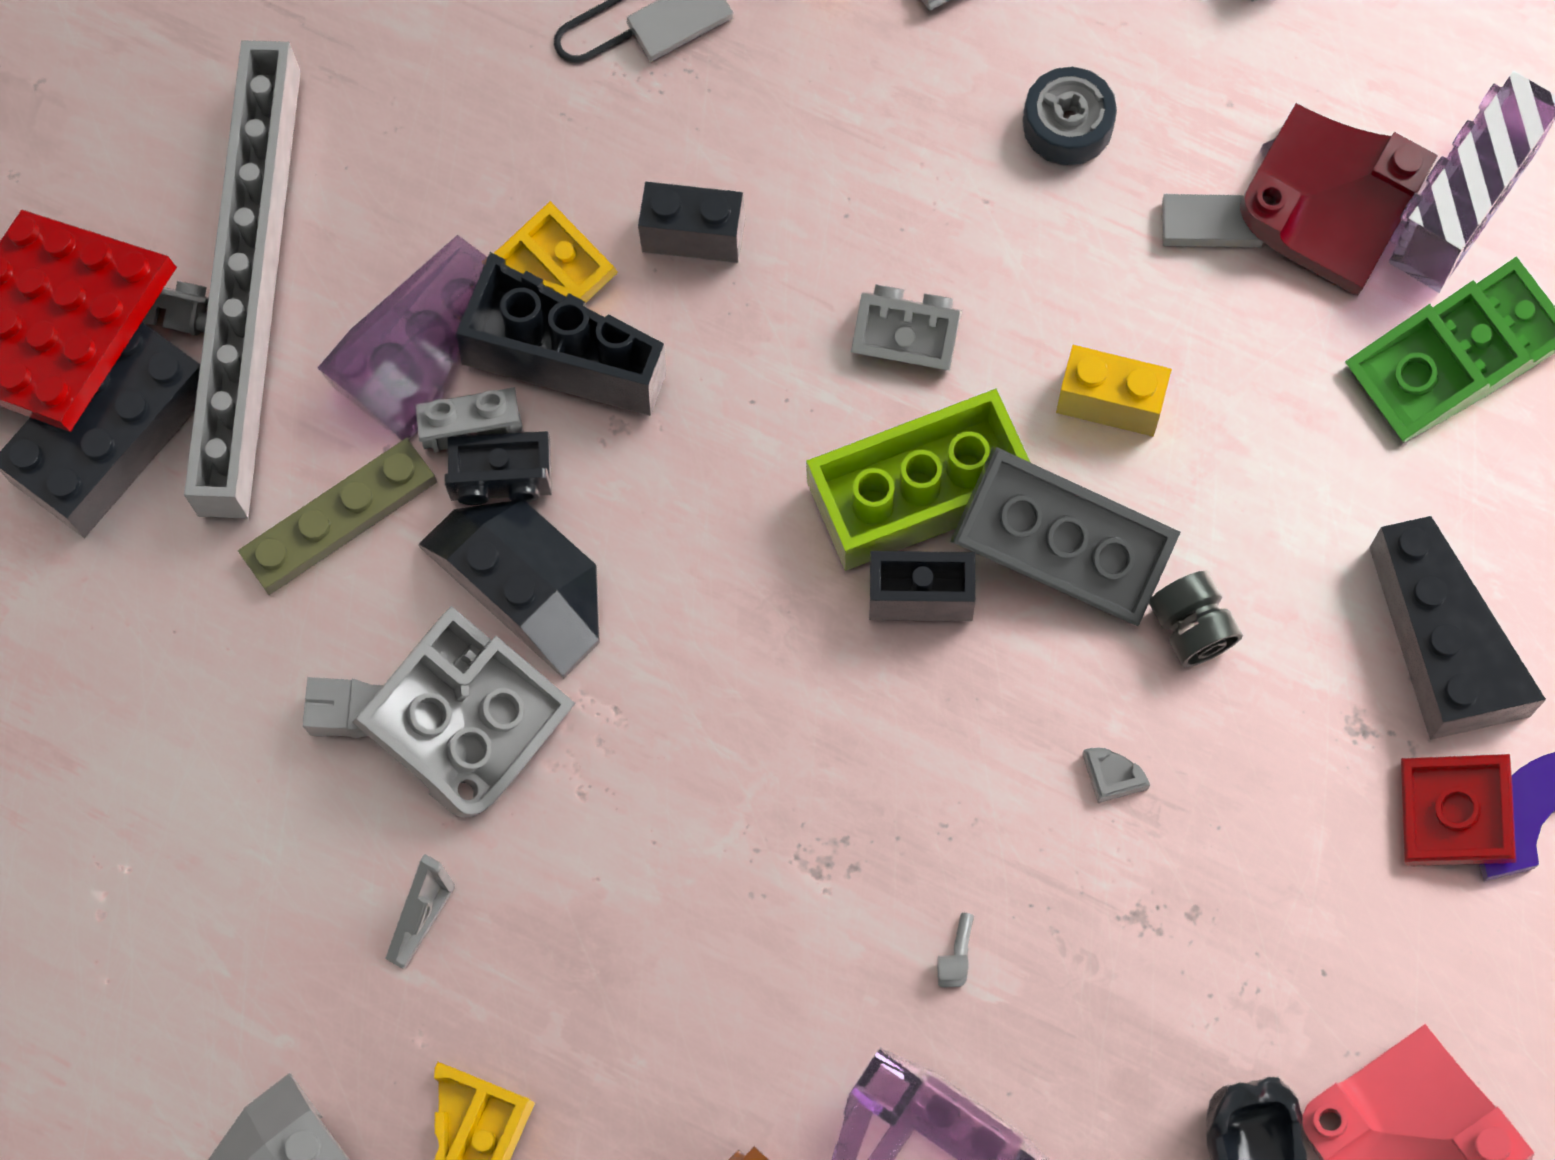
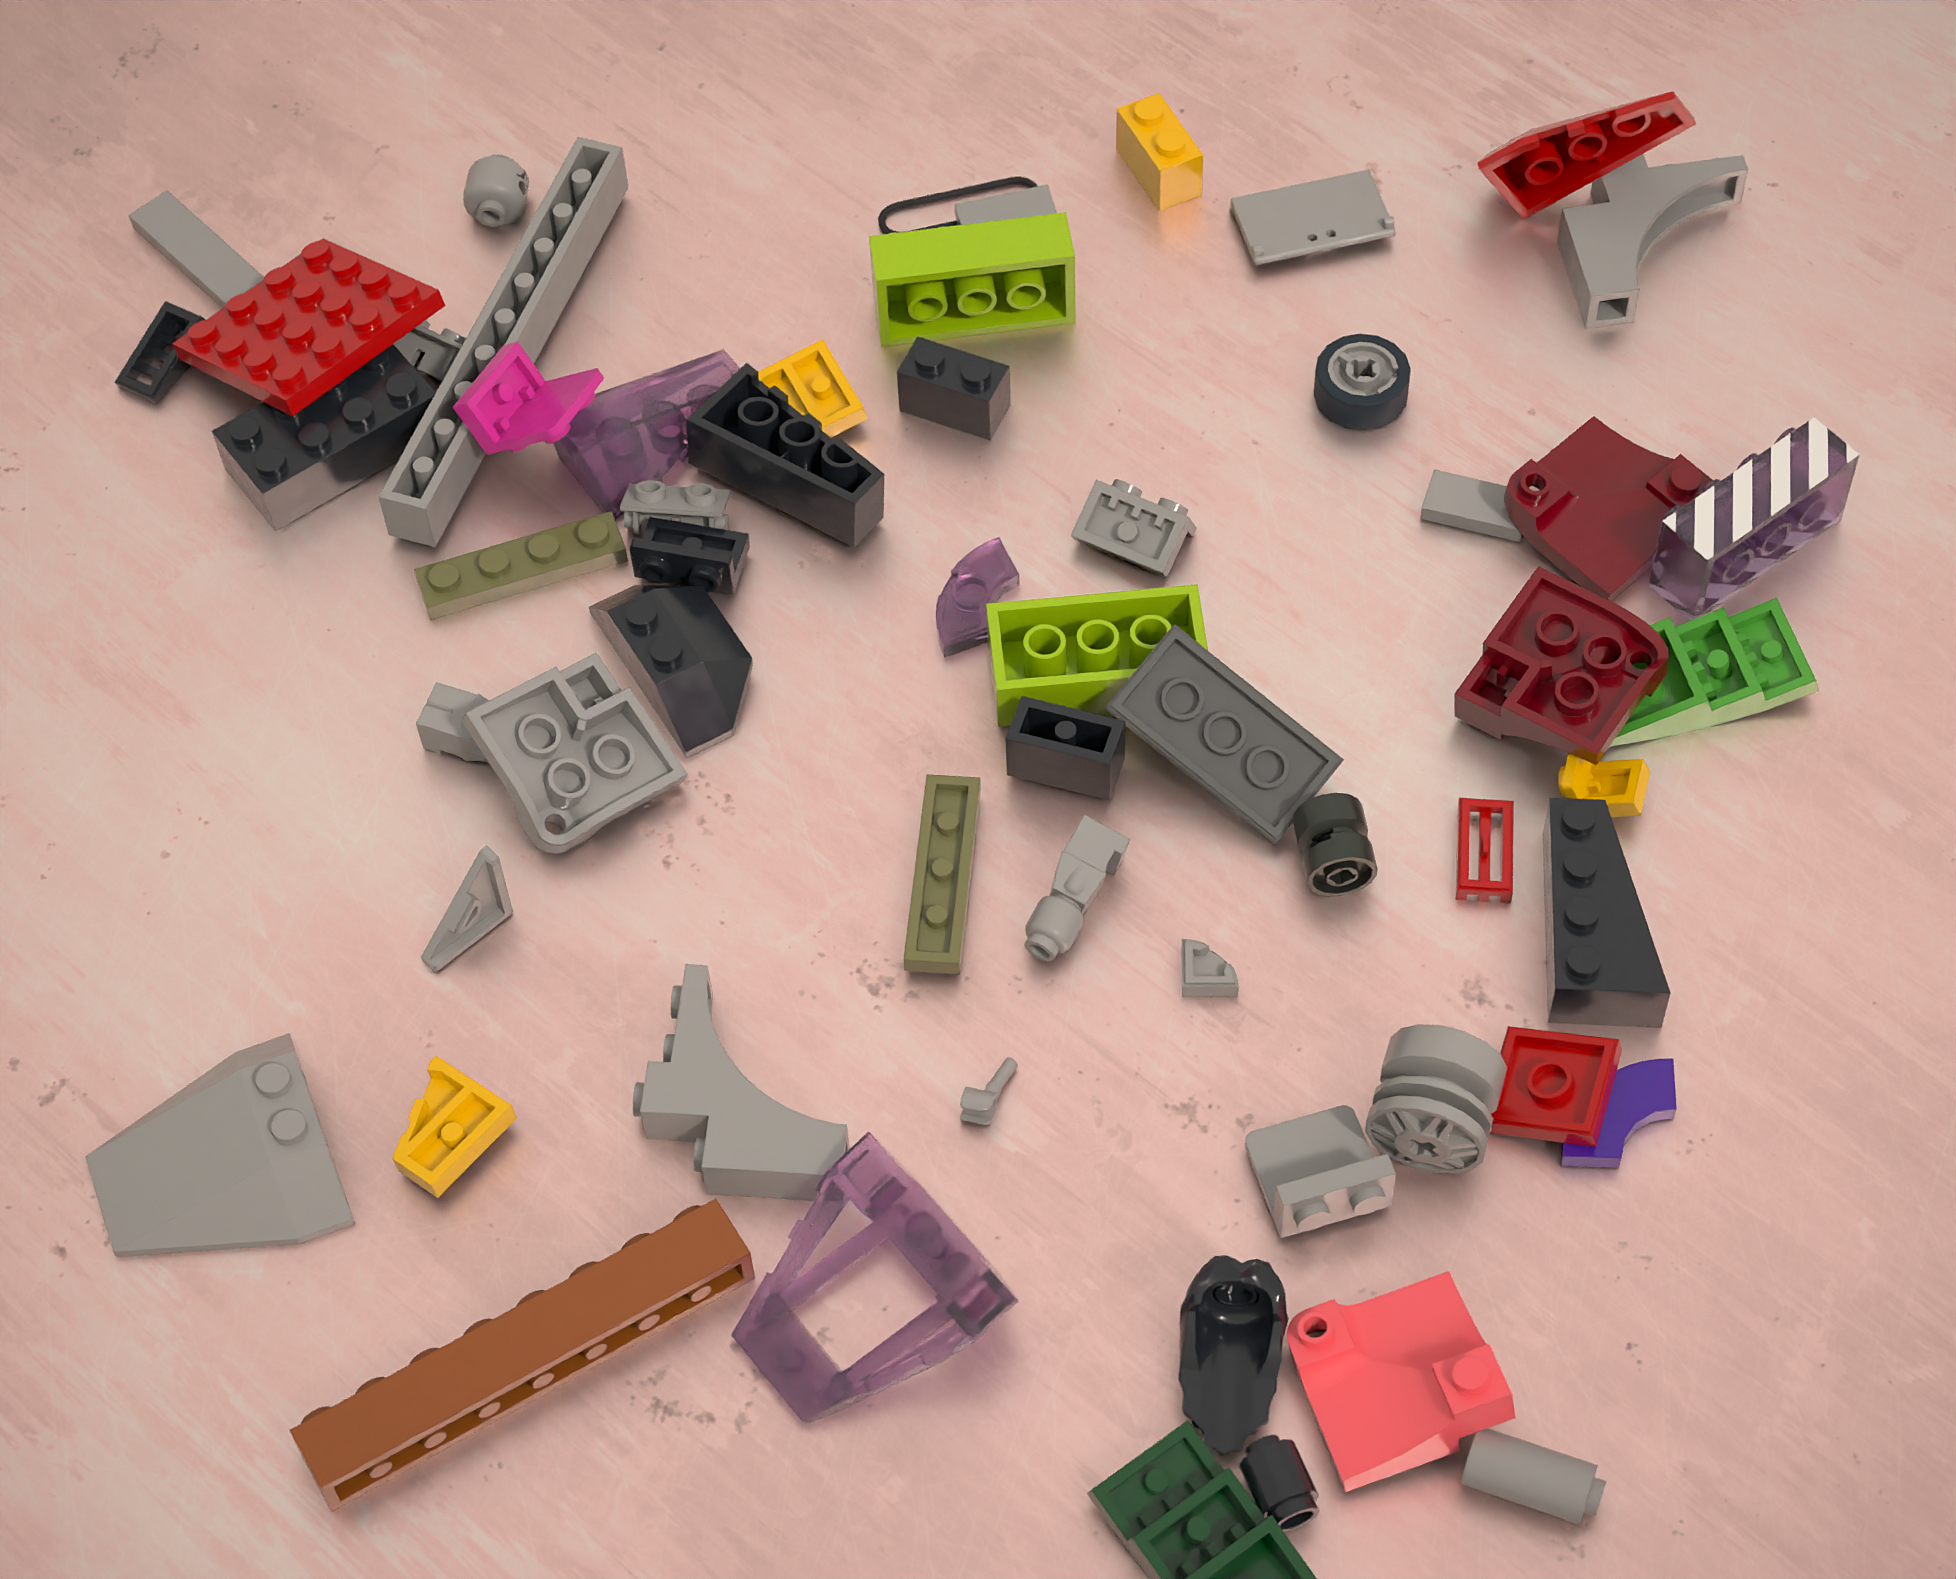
camera: 15 degrees right, 15 degrees down
yellow brick [1056,345,1172,437] -> none
none -> dark pink bracket [453,341,604,455]
none -> light grey head [463,154,529,227]
none -> light grey arch [633,964,850,1203]
none -> lime brick [869,212,1076,347]
none -> olive plate [903,774,981,975]
none -> clear purple tile [936,537,1020,658]
none -> light grey piece [1024,815,1131,962]
none -> light grey bracket [1245,1105,1396,1238]
none -> light grey wheel [1365,1024,1507,1174]
none -> dark red slope [1454,566,1669,765]
none -> red tile [1455,798,1514,903]
none -> yellow bracket [1558,753,1650,817]

